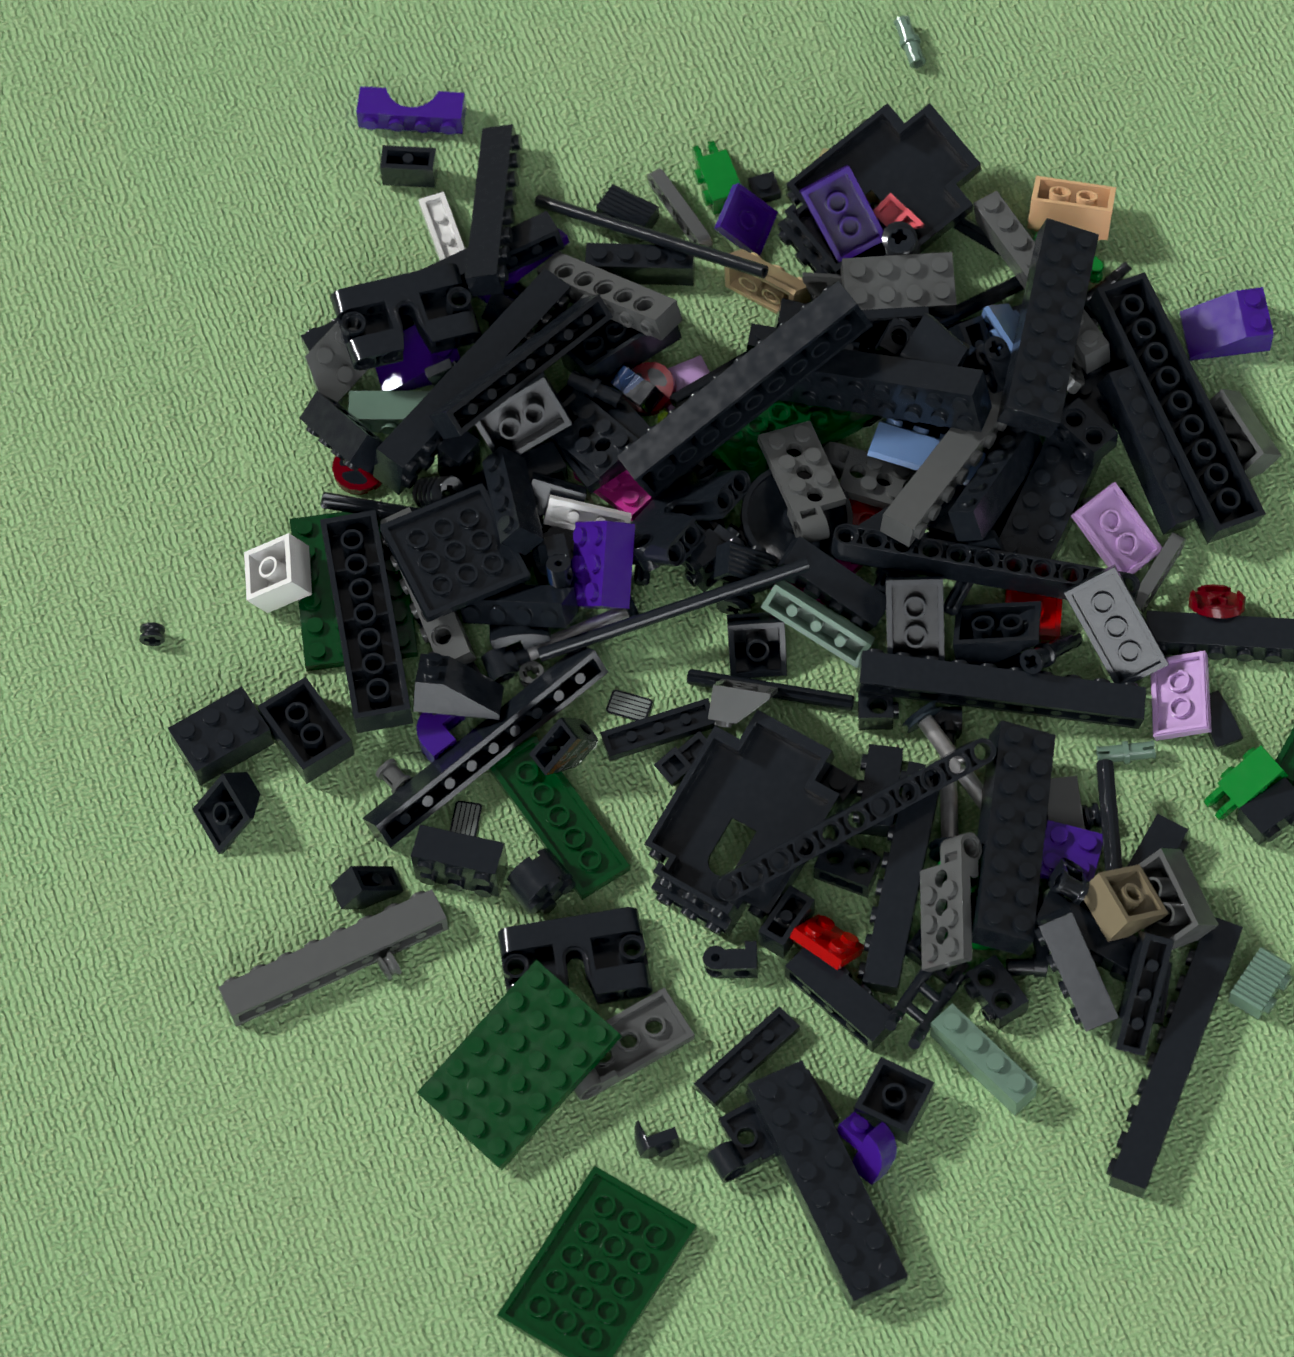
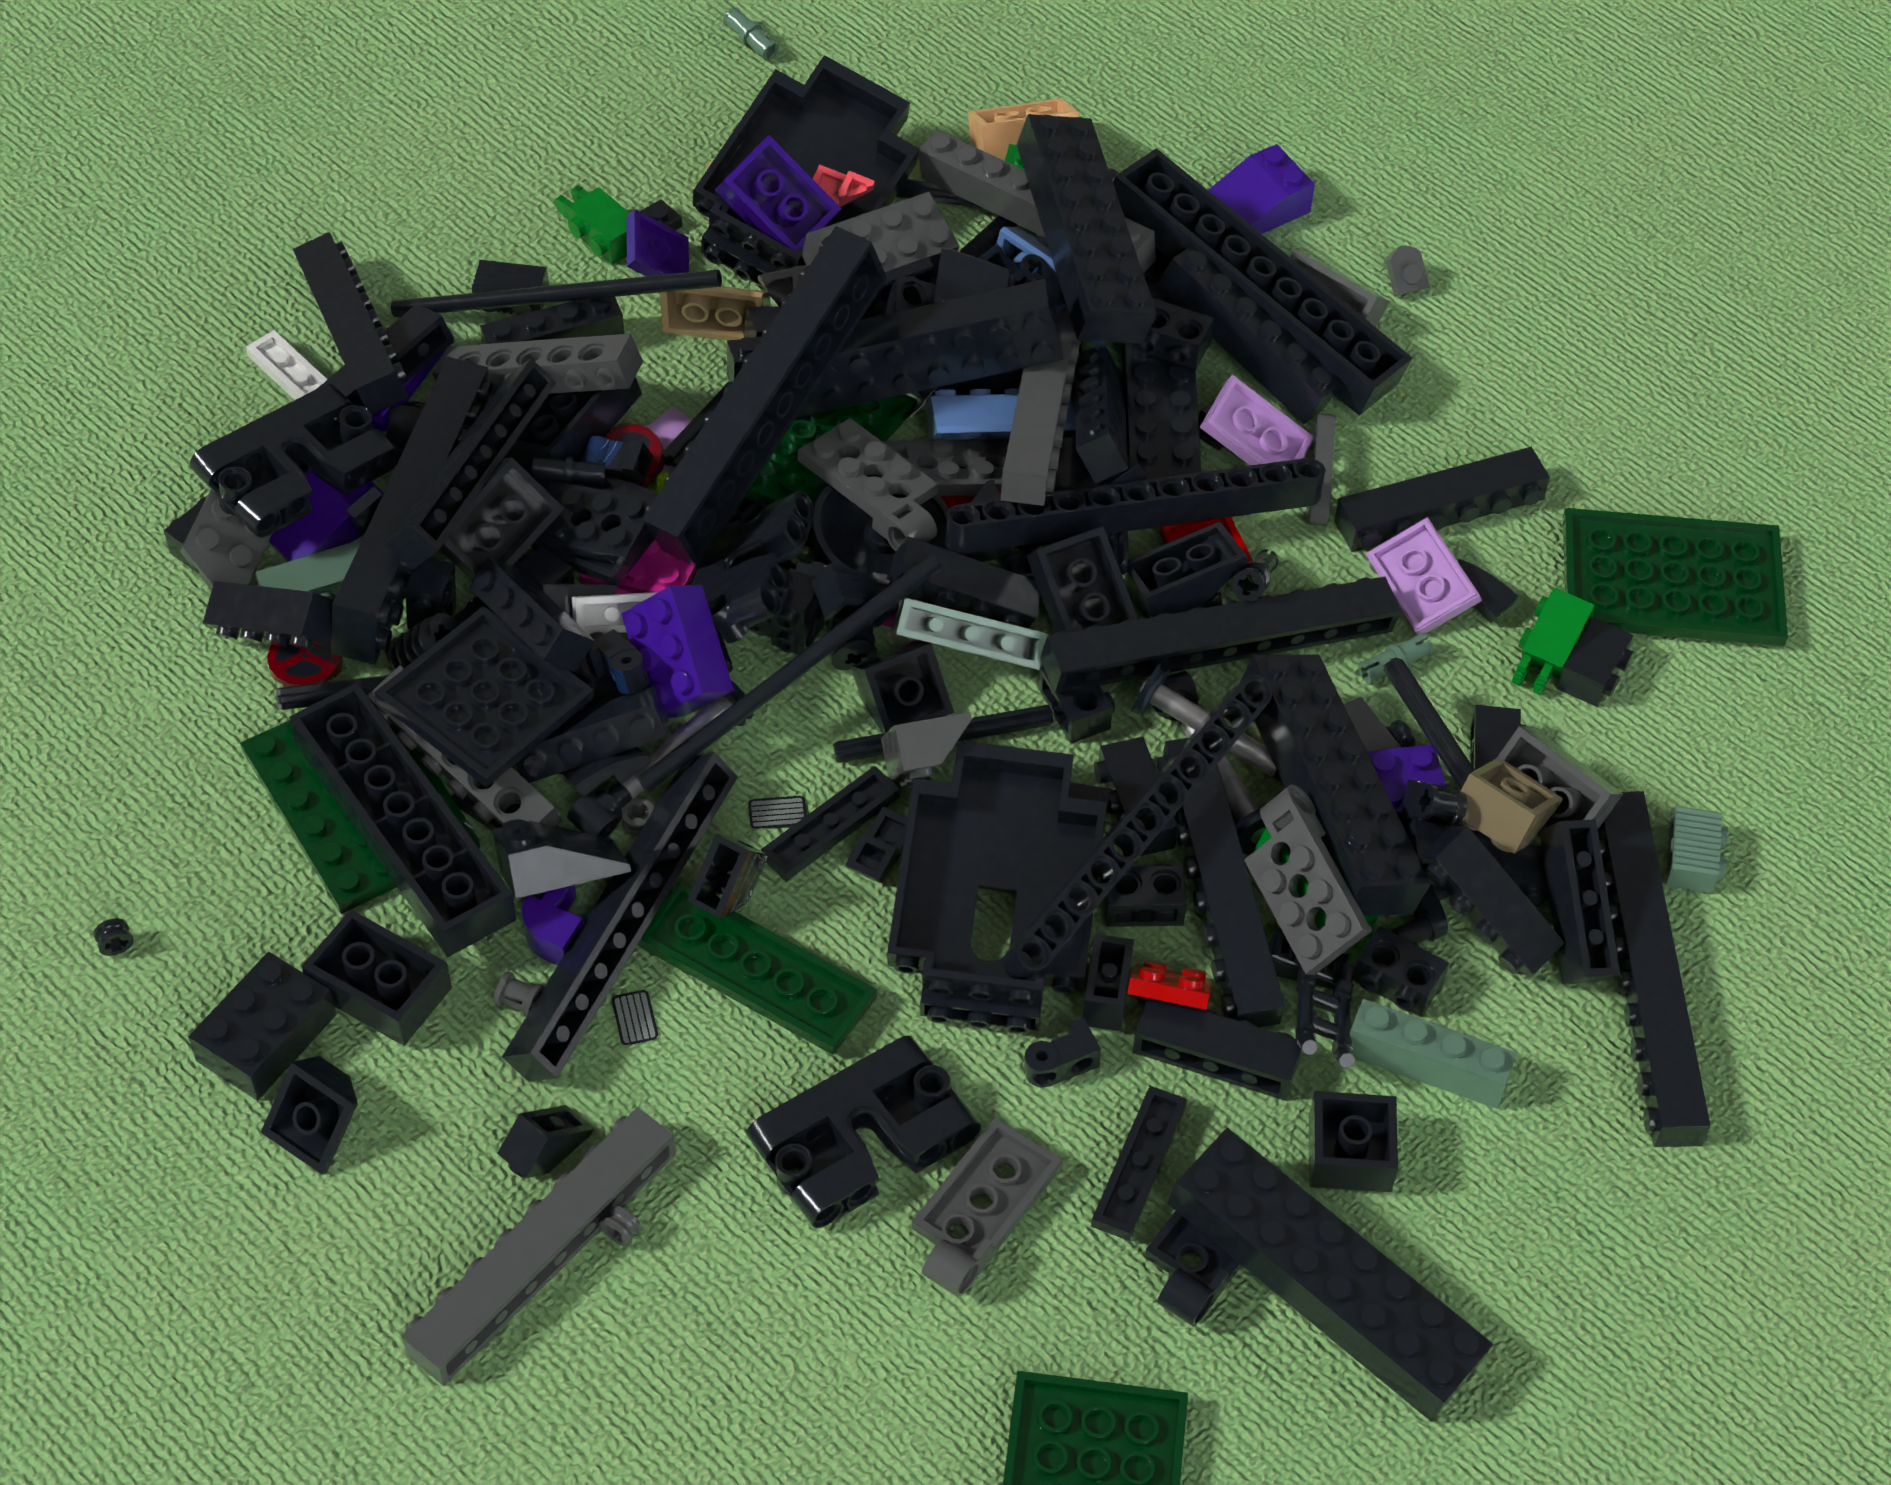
camera: 30 degrees left, 10 degrees down
white brick [244,533,312,613] -> none
dark purple arch [356,86,467,135] -> none
black brick [380,145,438,188] -> none
black brick [411,825,508,898] -> none
dark green plate [417,960,622,1170] -> none
black brick [506,848,576,915] -> none
black plate [634,1121,680,1159] -> none
dark grey beam [647,168,713,248] -> none
dark purple brick [836,1111,897,1185] -> none
black piece [882,221,921,256] -> none
plate [1064,564,1169,684] -> none
dark red tile [1189,584,1246,618] -> none

